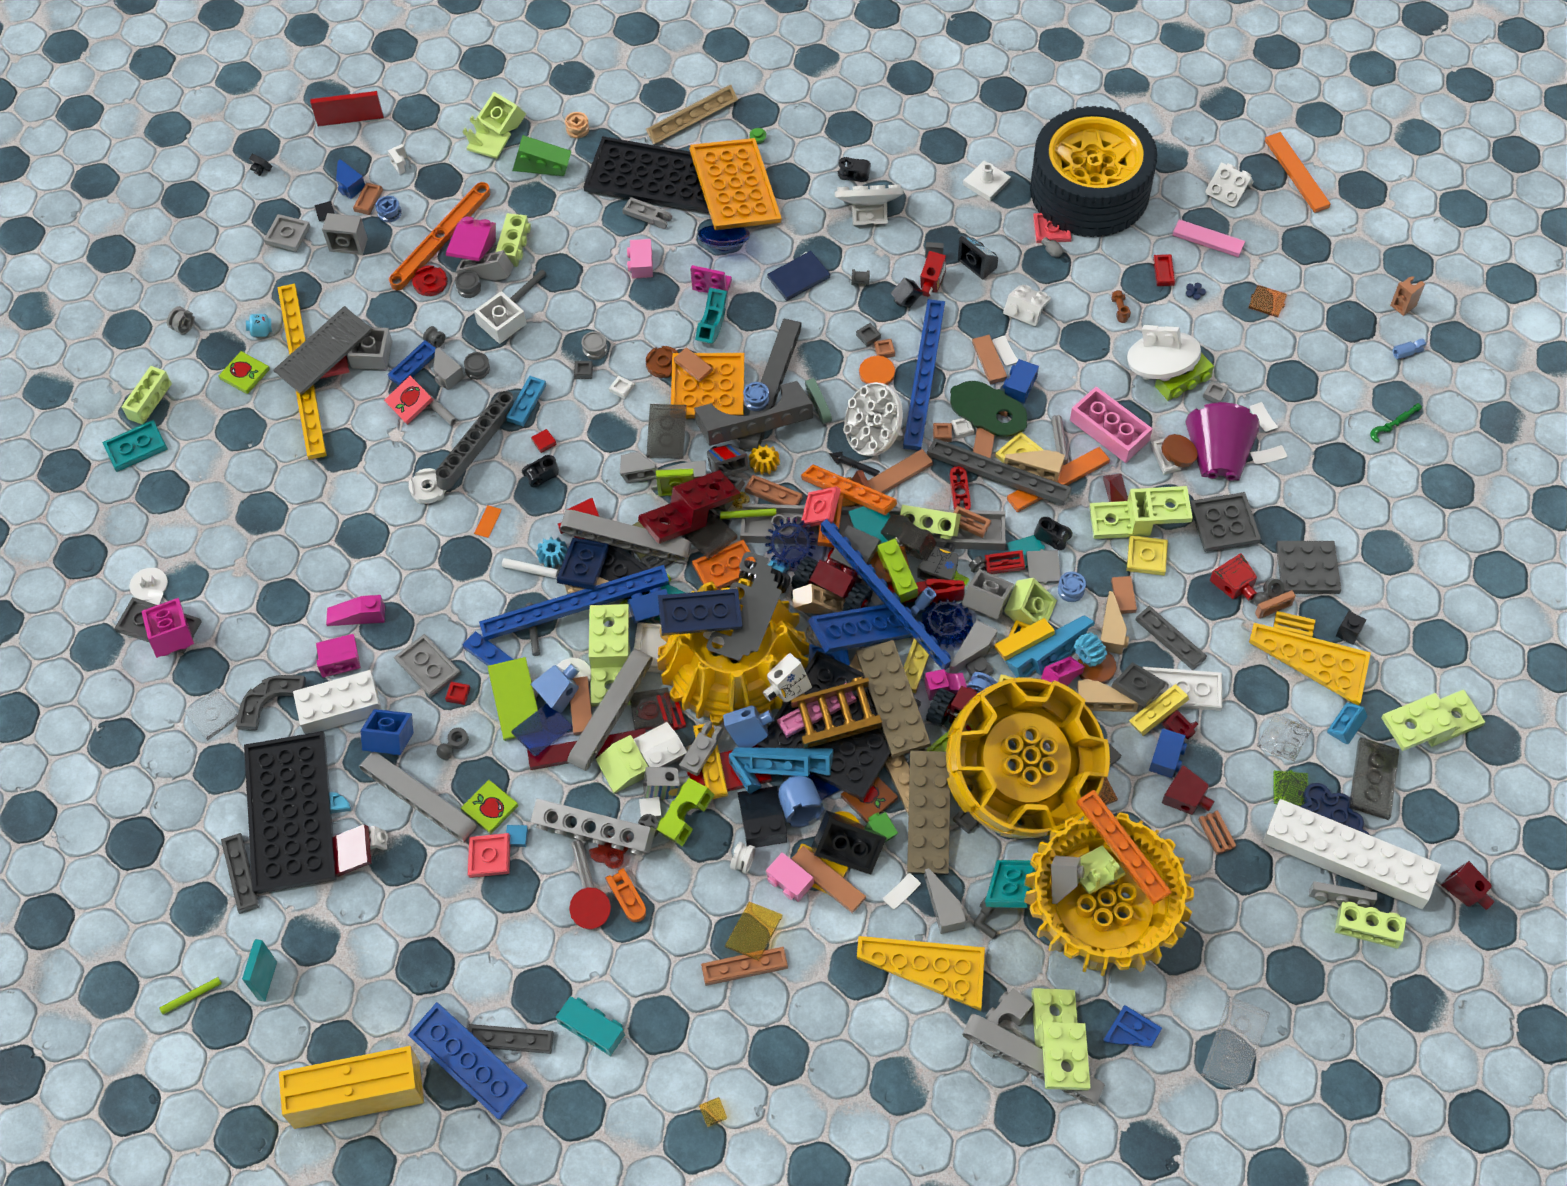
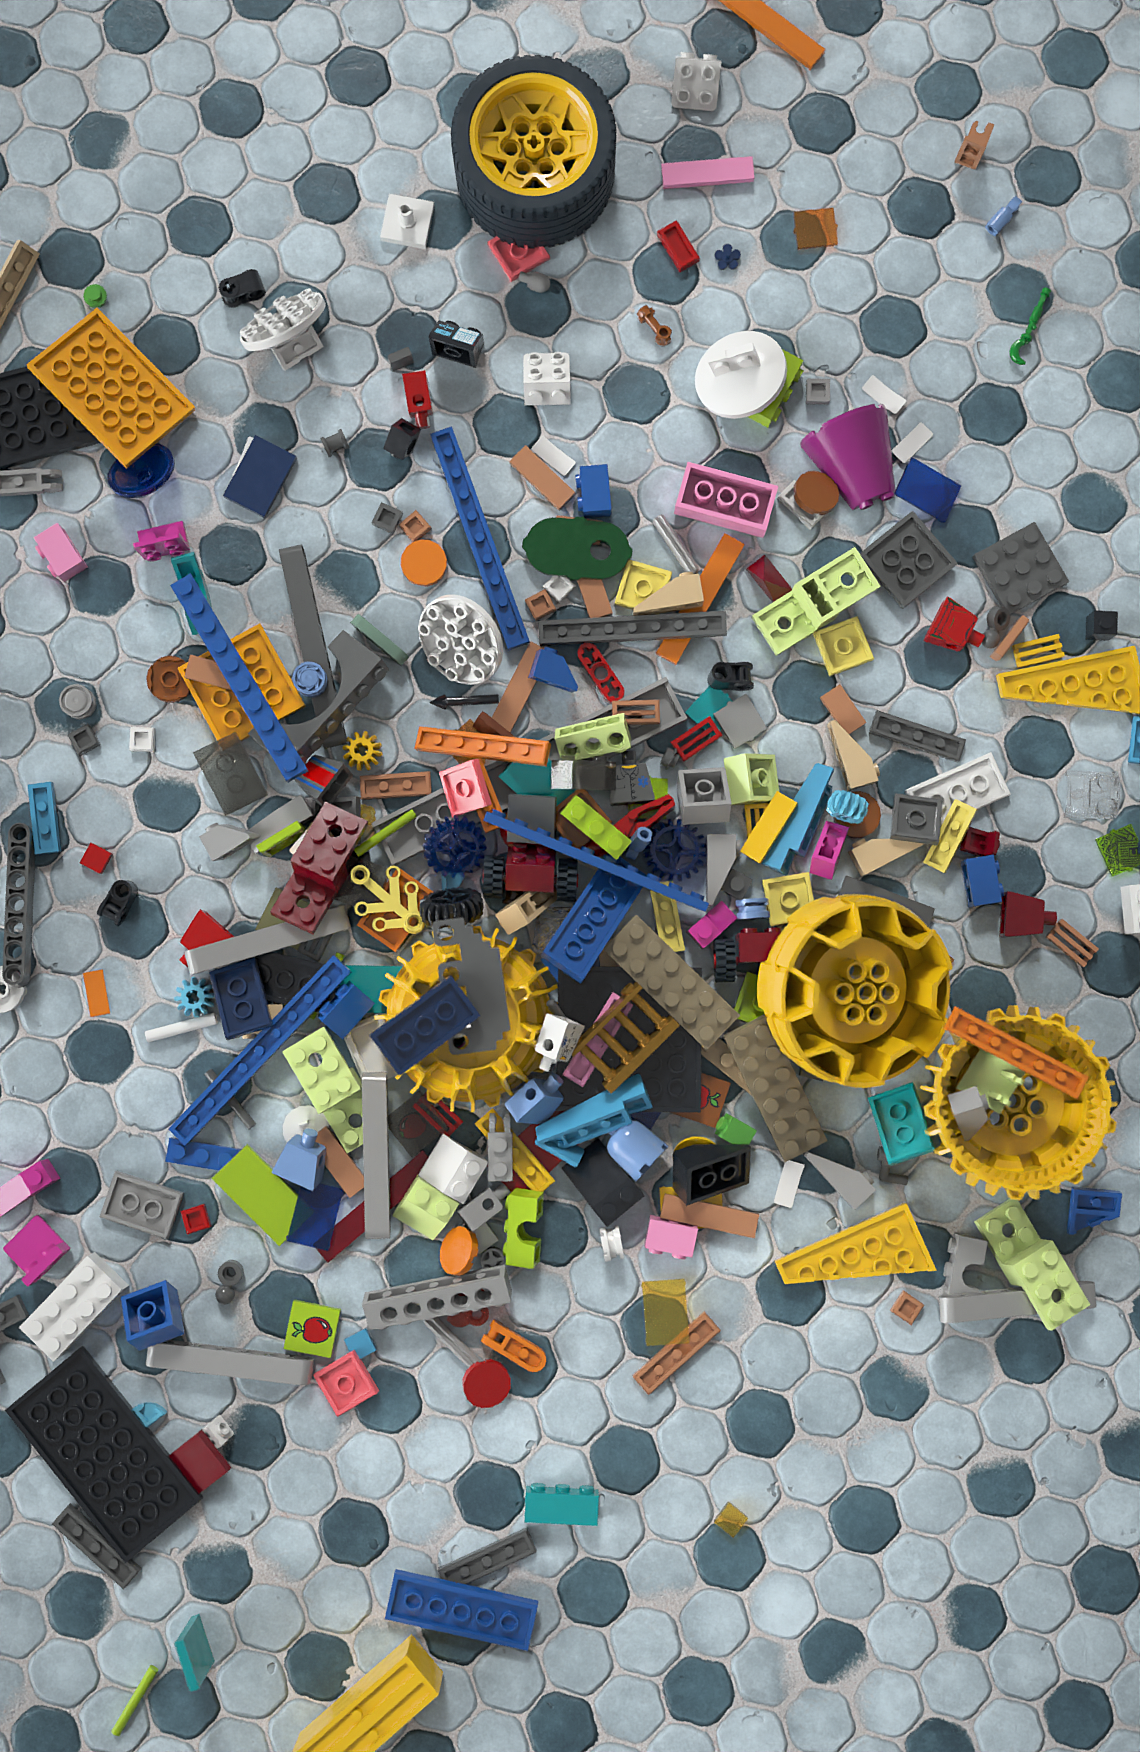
camera: 30 degrees left, 25 degrees up
medium blue wheel [1058,571,1086,602] -> none
none -> blue plate [170,573,308,783]
none -> light yellow plant [350,865,425,934]
none -> orange tile [440,1226,478,1276]
none -> blue slope [528,647,578,693]
none -> nougat tile [890,1290,924,1325]
none -> clear blue piece [893,457,962,523]

